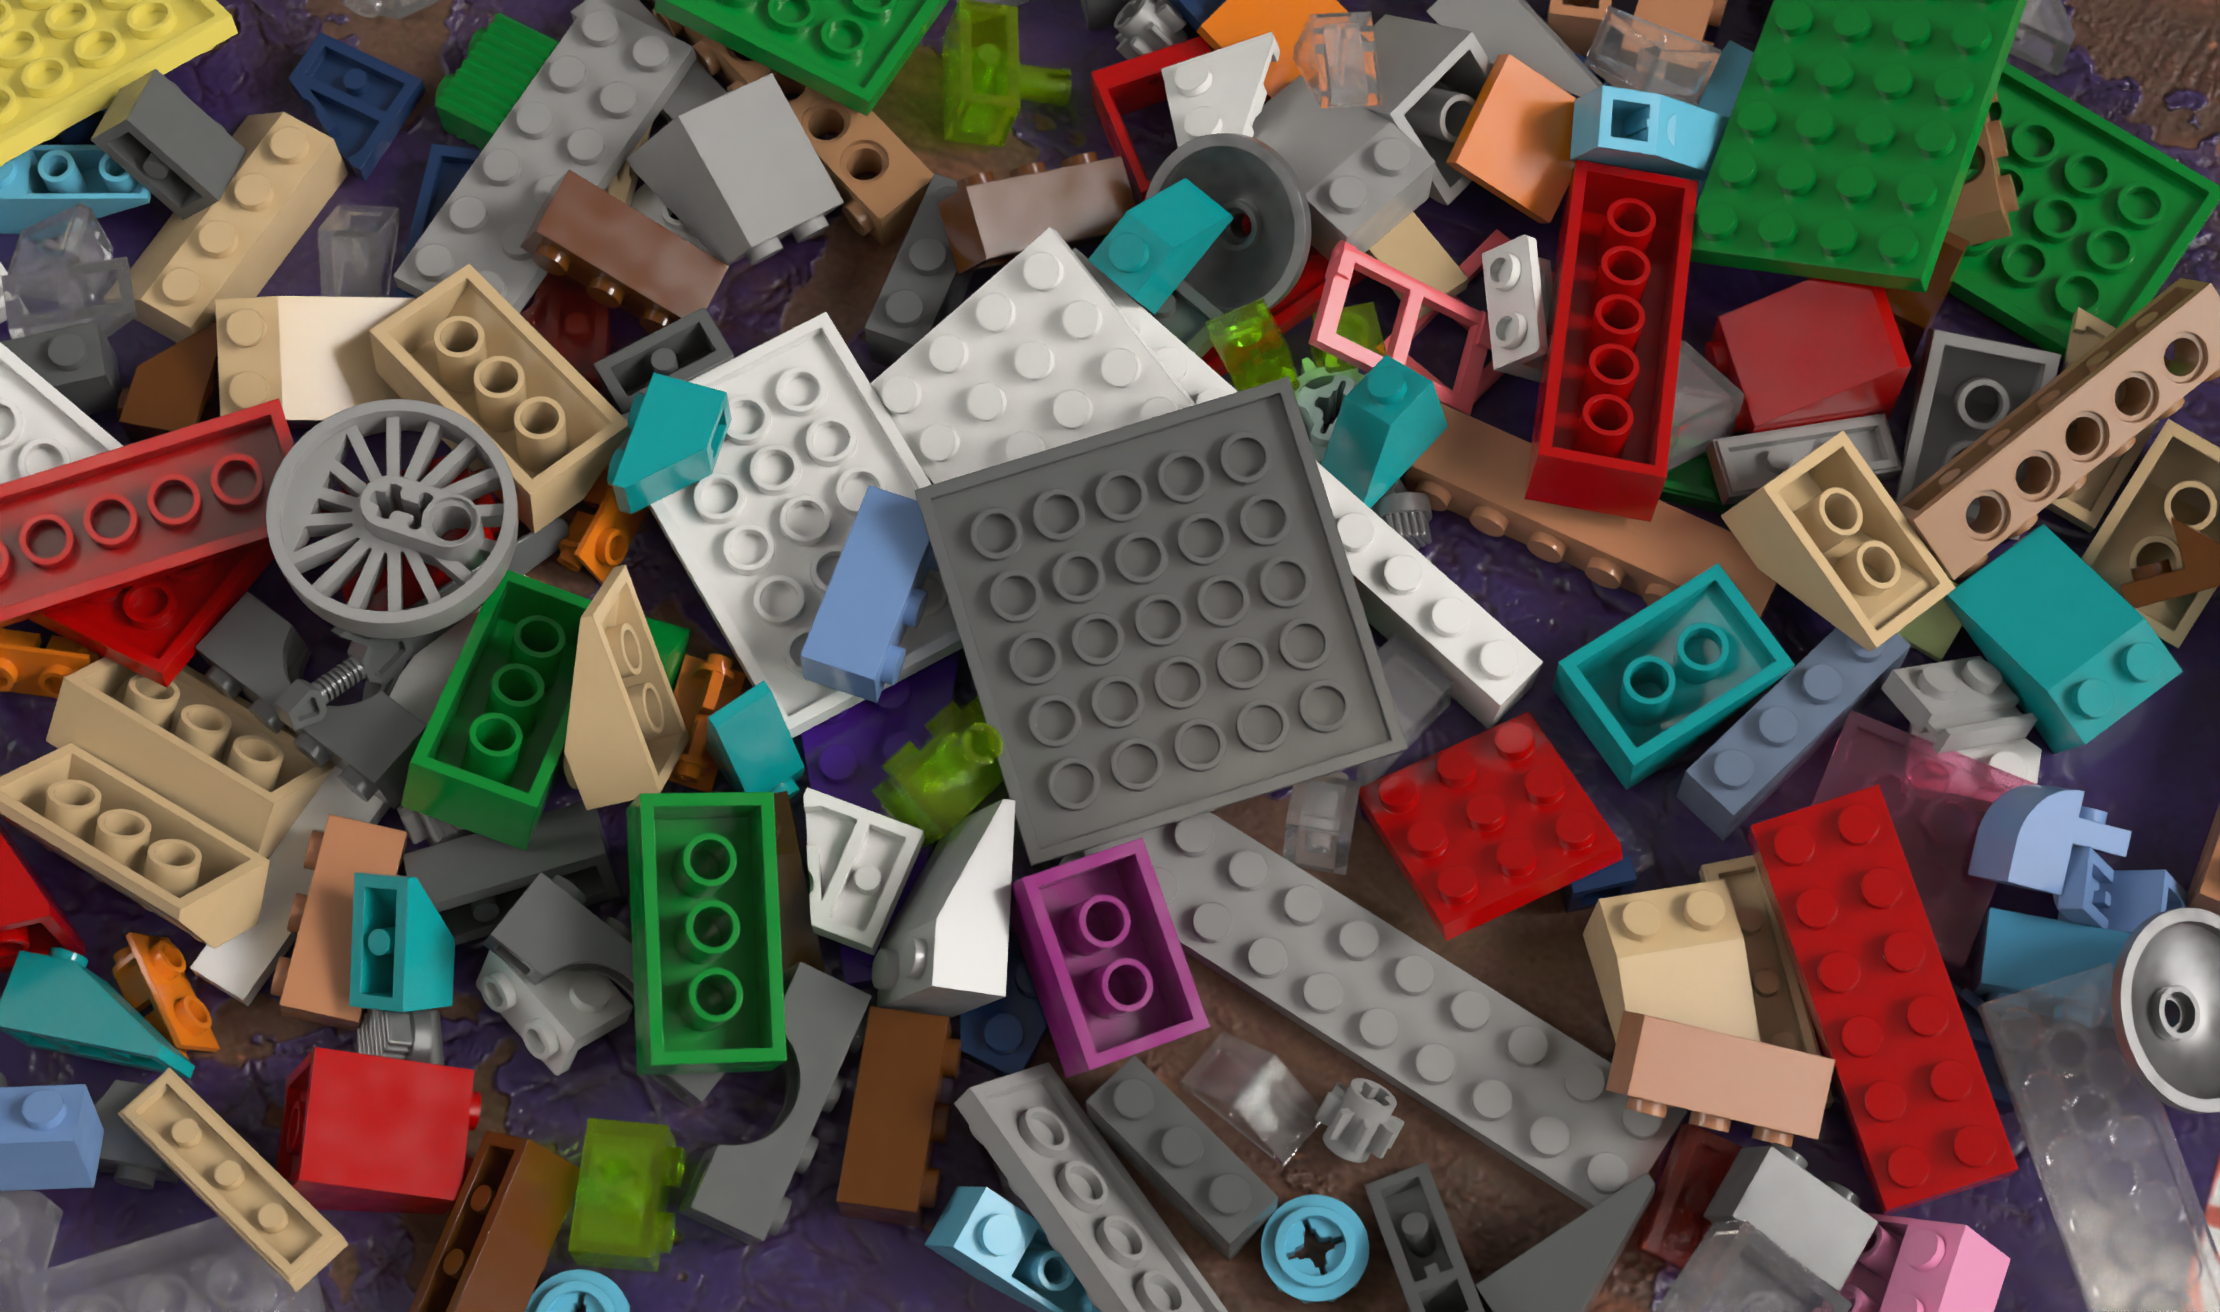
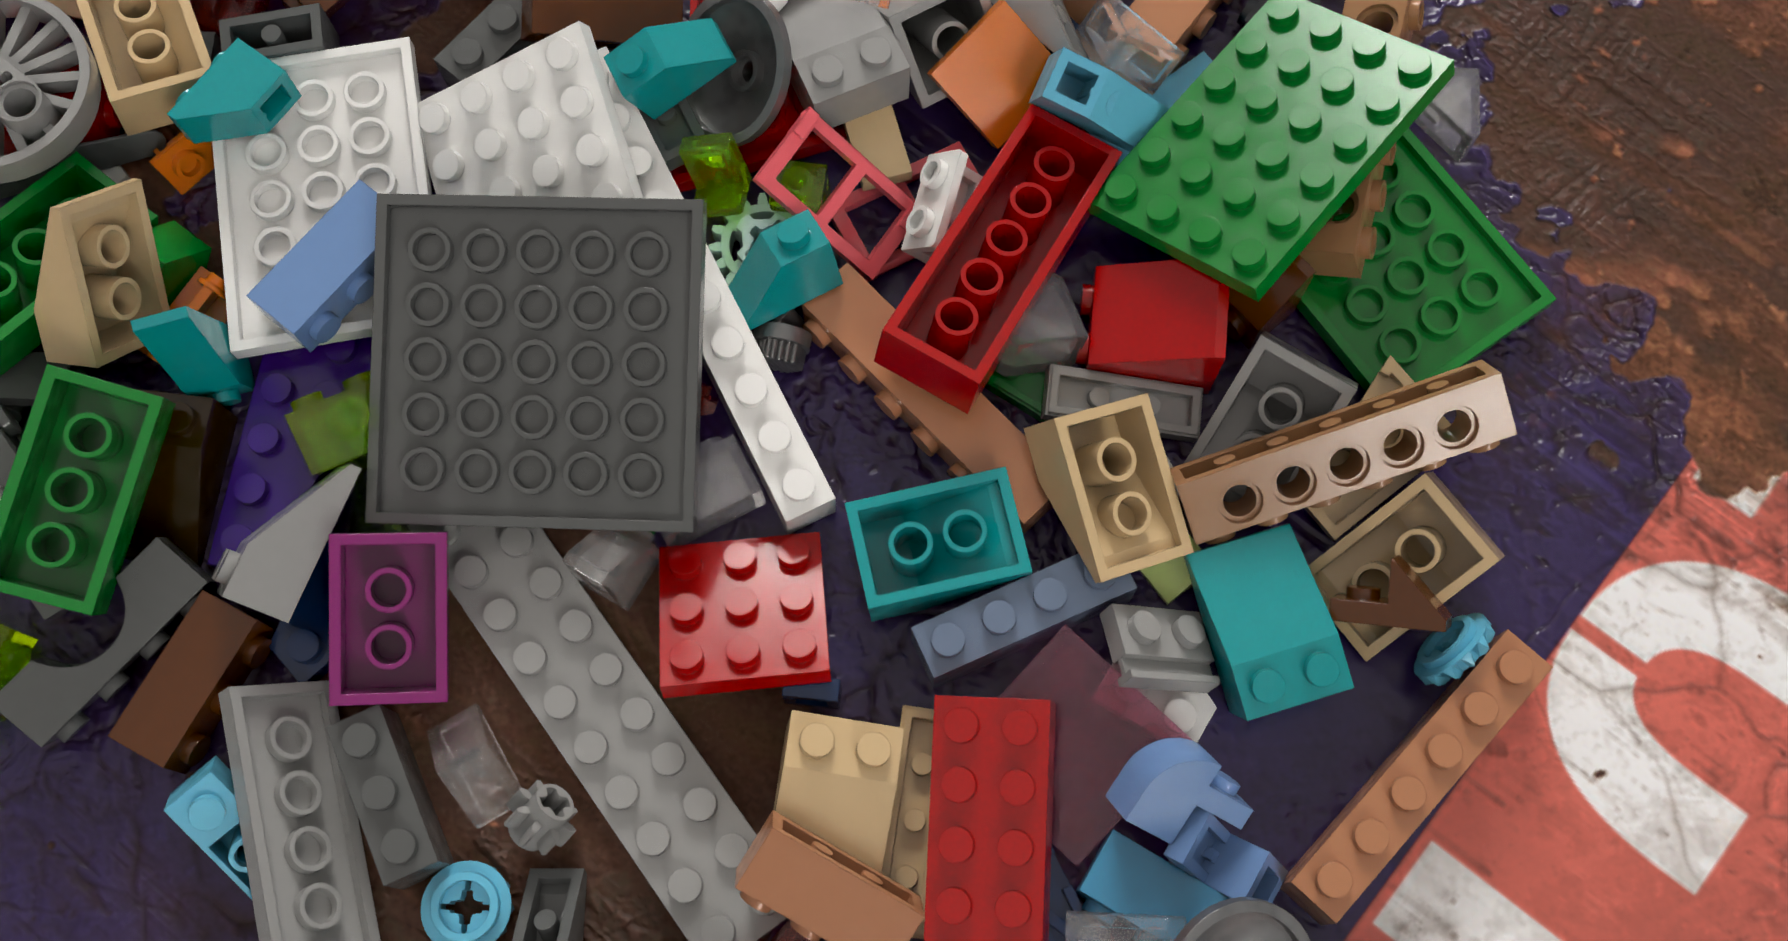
camera: 20 degrees right, 5 degrees up
white wing [803,787,925,955] -> none

